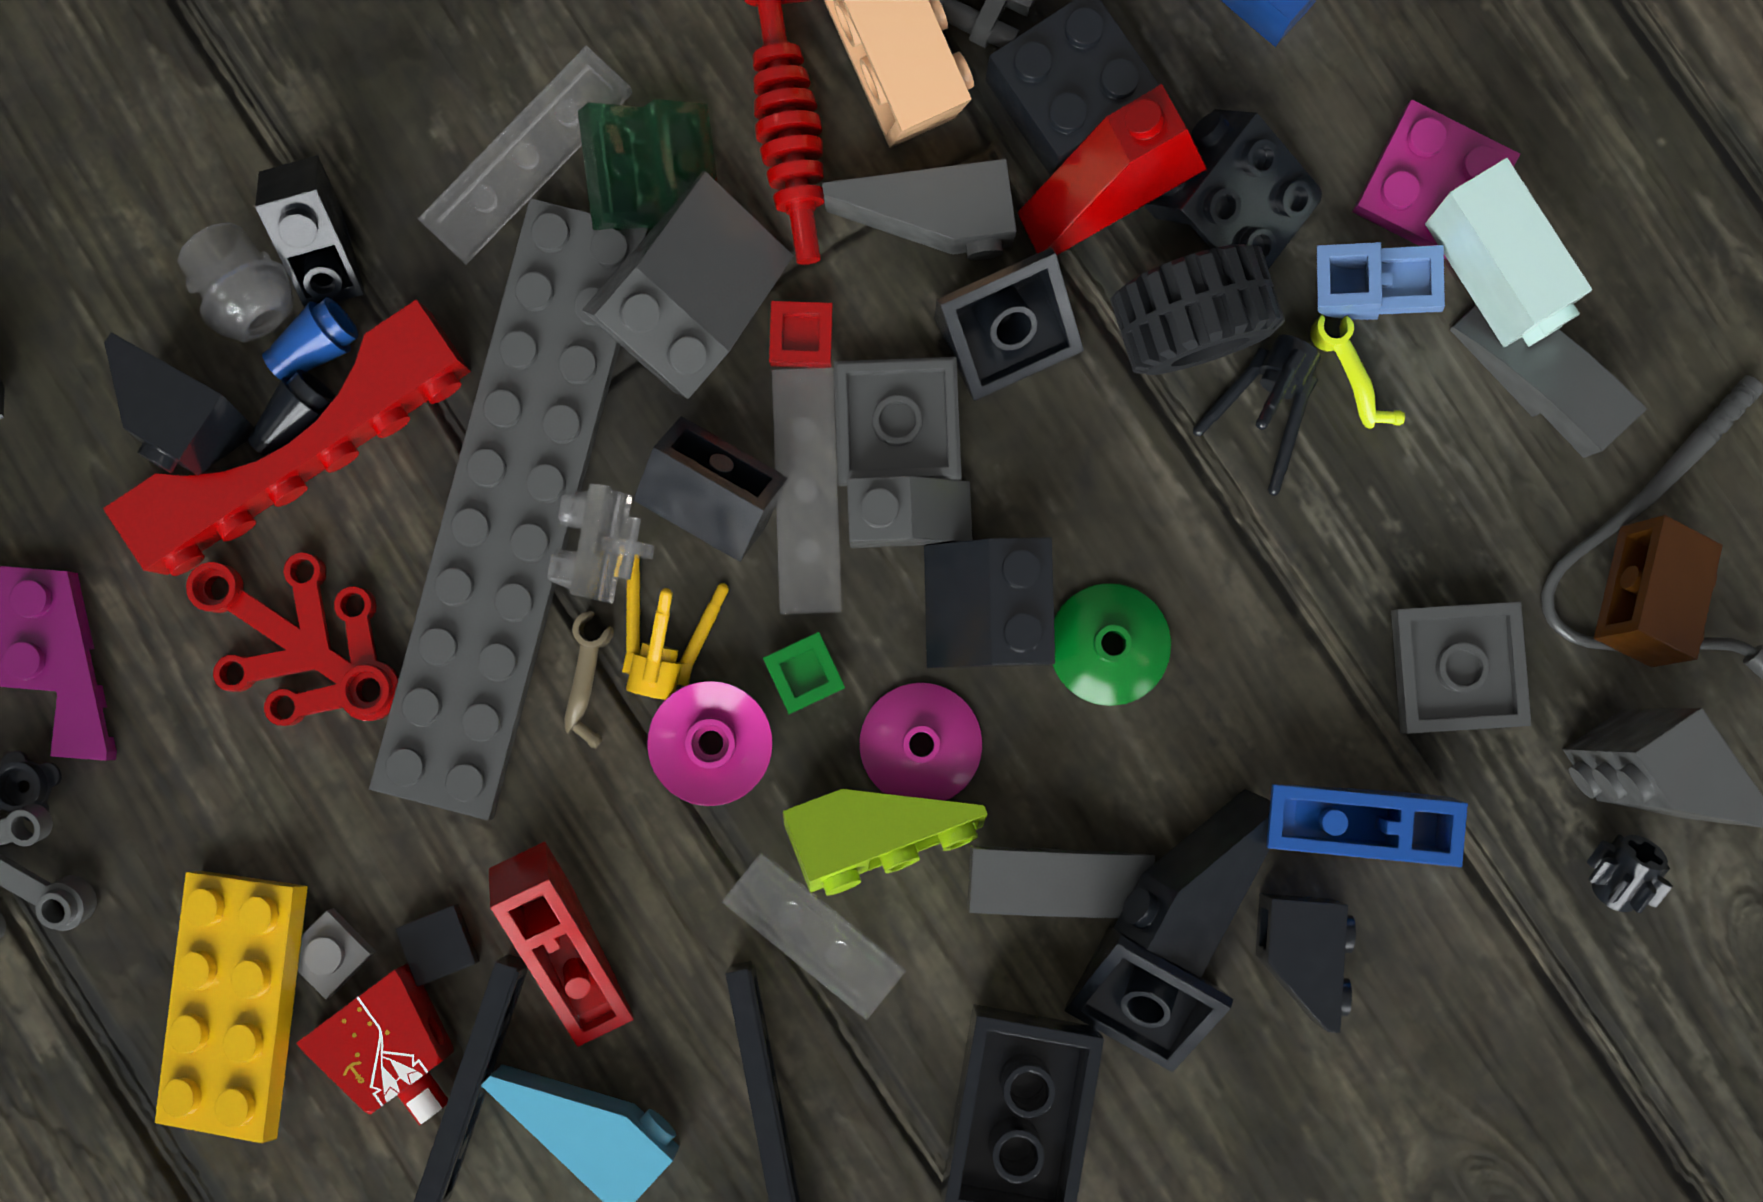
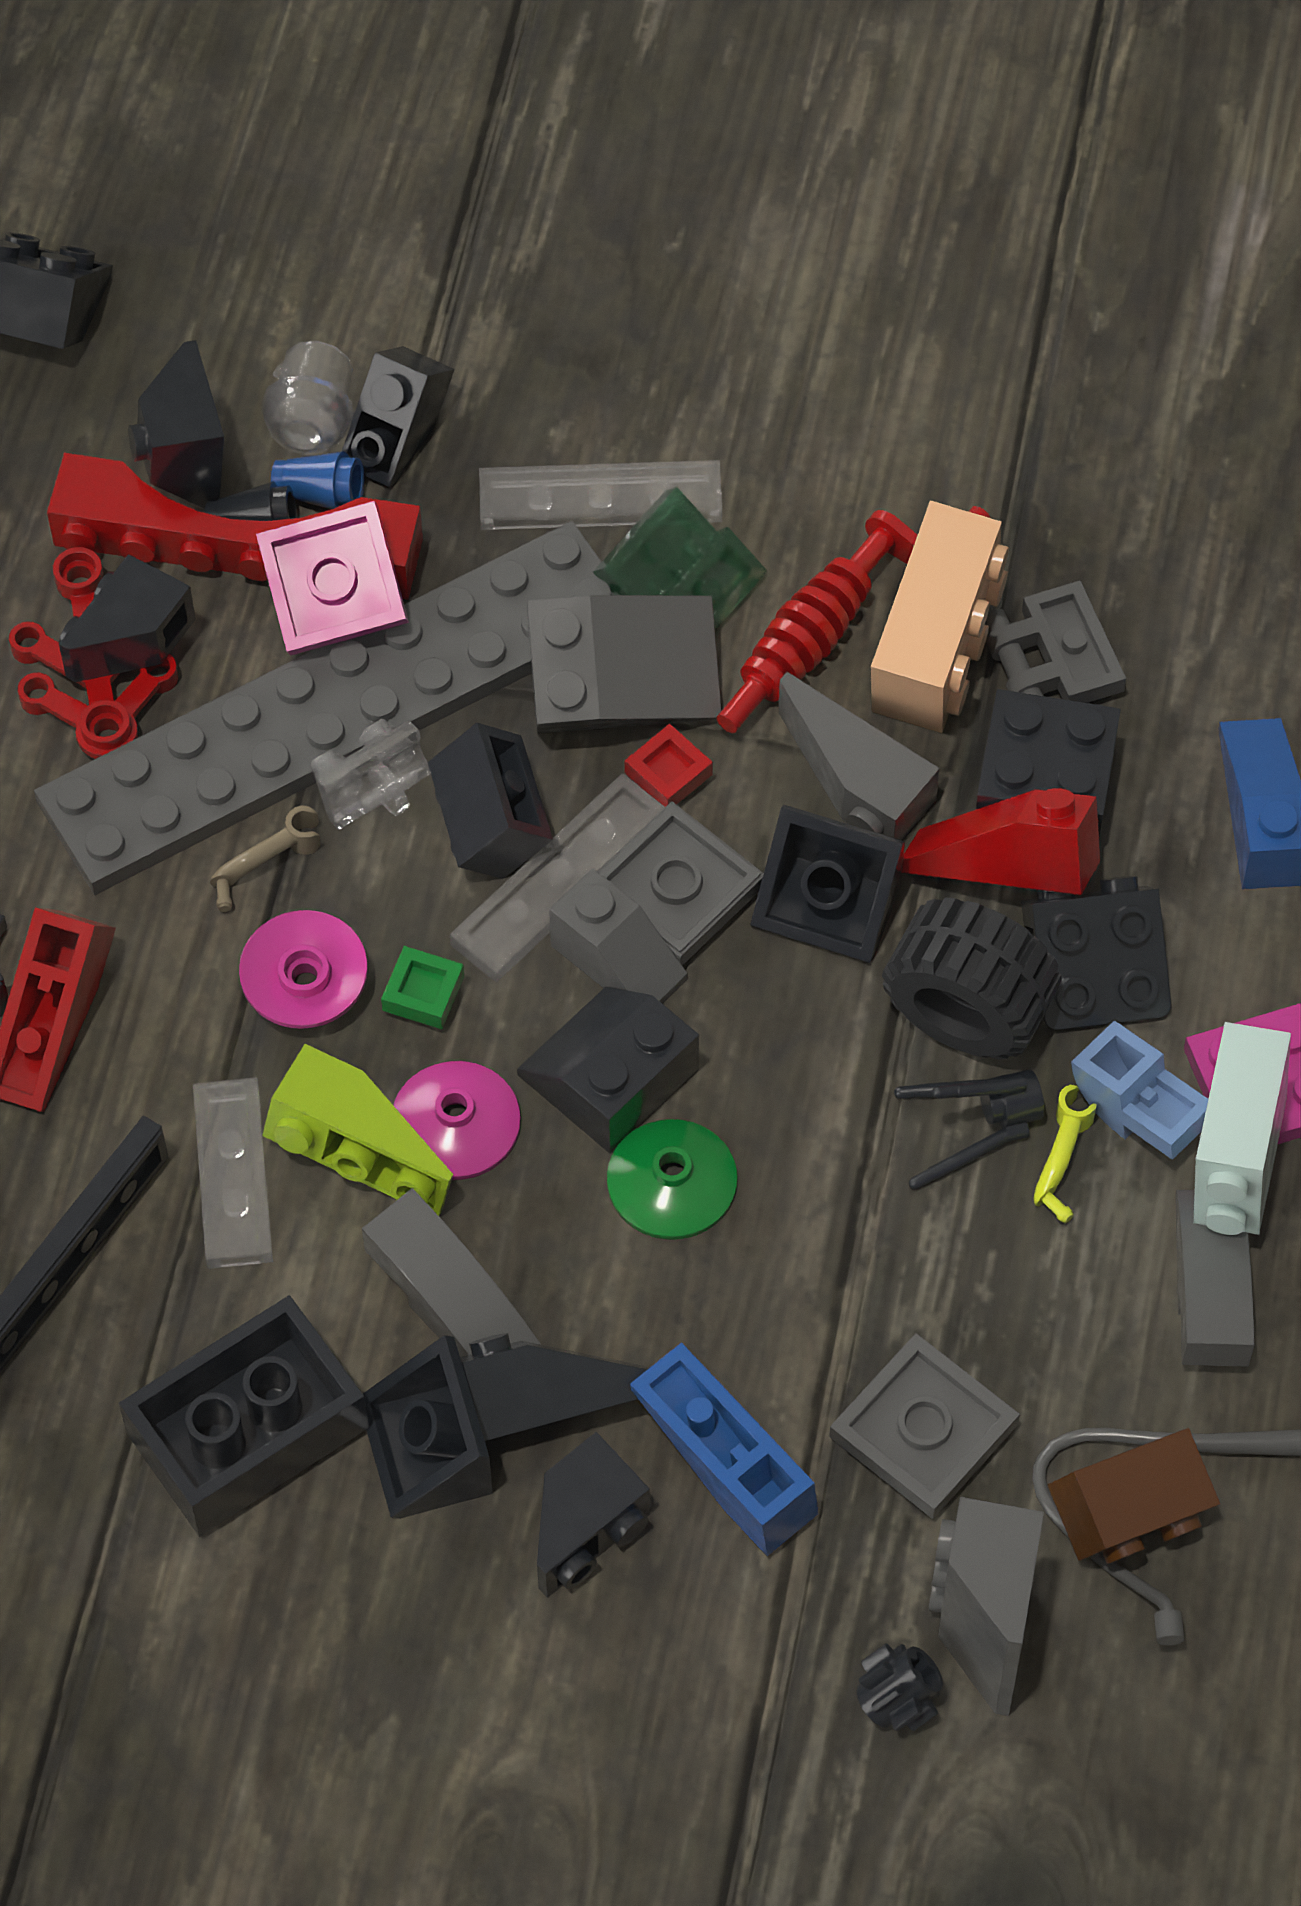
camera: 45 degrees right, 25 degrees down
yellow plant [622,548,729,700] -> none
none -> black slope [59,554,196,682]
none -> plate [256,501,409,656]

